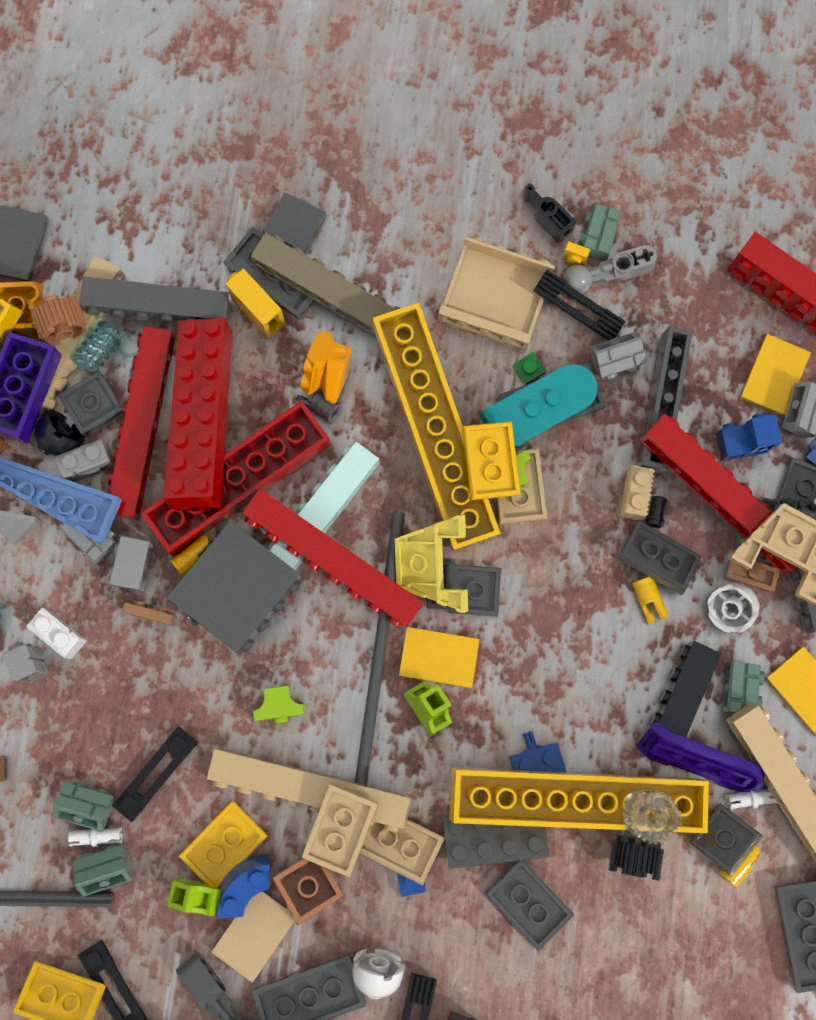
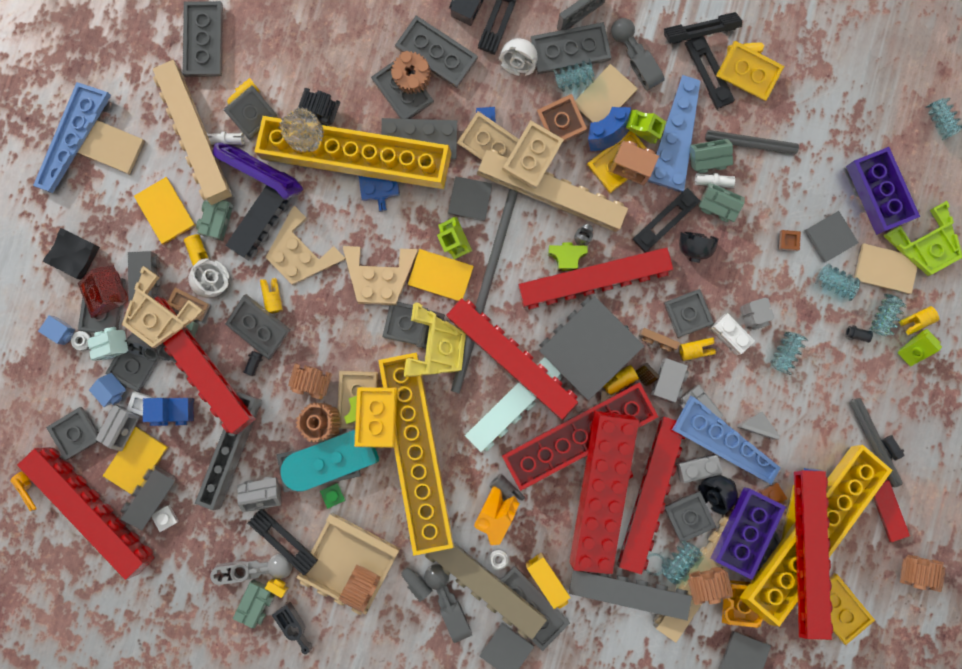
camera: 170 degrees left, 5 degrees up
tan brick [619,465,655,521] -> none
none -> dark grey brick [120,465,175,531]
none -> white plate [127,391,153,416]
none -> white plate [151,505,179,532]
none -> yellow hinge [183,234,209,266]
none -> tan wing [265,206,346,285]
none -> nougat brick [288,363,332,400]
none -> nougat brick [296,403,341,442]
none -> nougat brick [338,564,381,613]
none -> tan wing [343,246,418,305]
none -> nougat brick [391,51,431,94]
none -> dark grey plate [395,15,478,88]
none -> dark grey hinge [401,568,433,602]
none -> dark grey beam [424,564,473,644]
none -> dark grey tile [448,176,492,221]
none -> white plate [489,550,508,570]
none -> red brick [518,247,673,310]
none -> clear light blue piece [553,59,595,92]
none -> dark grey hinge [574,224,593,246]
none -> nougat brick [609,141,659,186]
none -> dark brown slope [635,363,659,386]
none -> medium blue wing [648,75,700,193]
none -> dark grey tile [664,289,714,338]
none -> black cylinder [679,232,719,263]
none -> yellow hinge [679,338,716,361]

